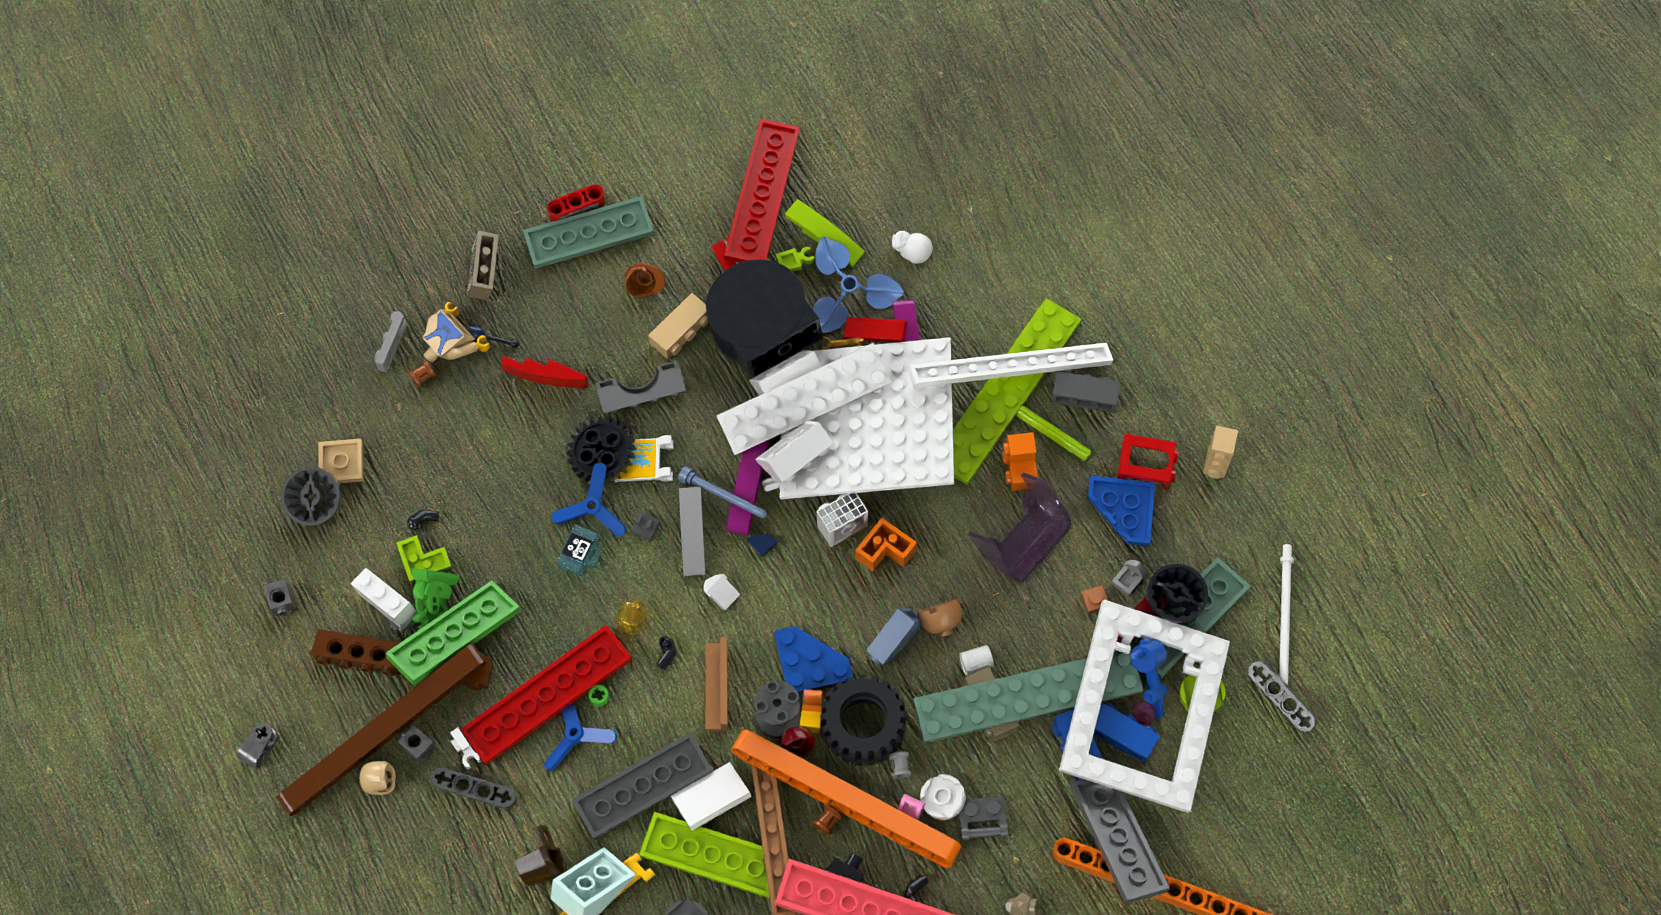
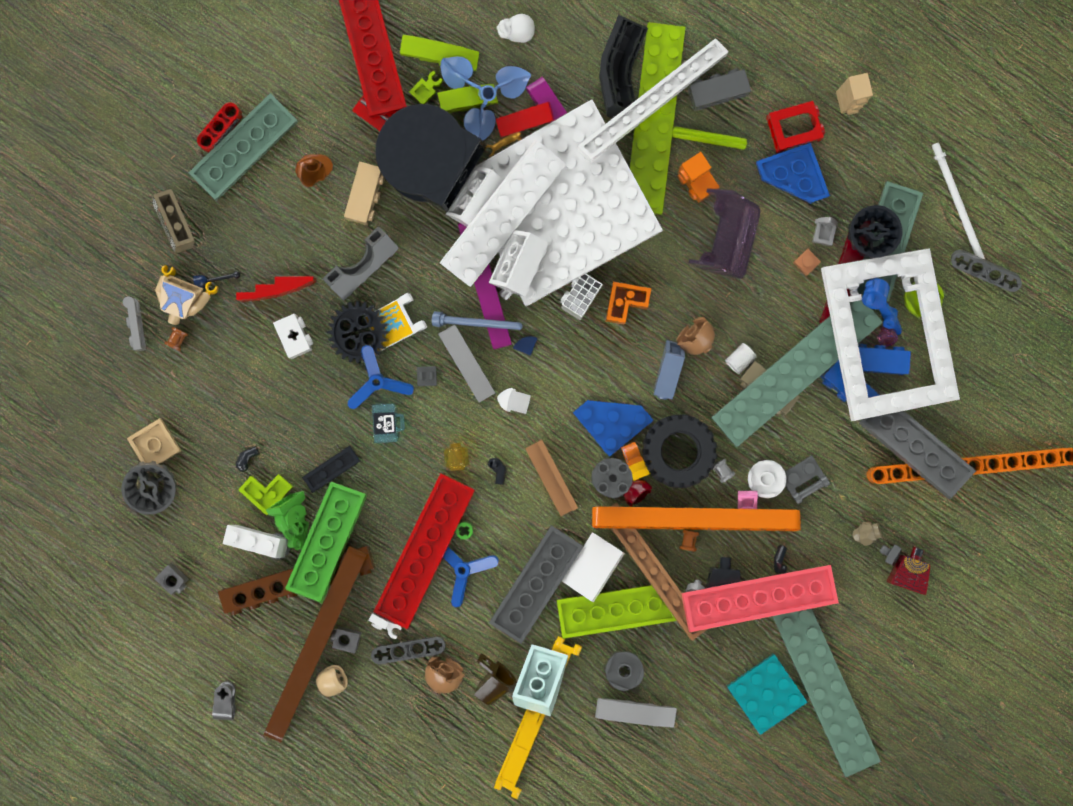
camera: 35 degrees left, 20 degrees up
none -> white brick [273,314,313,359]
none -> black tile [302,445,361,493]
none -> medium nougat cylinder [425,656,465,694]
none -> lime slope [437,84,498,113]
none -> black piece [599,15,648,119]

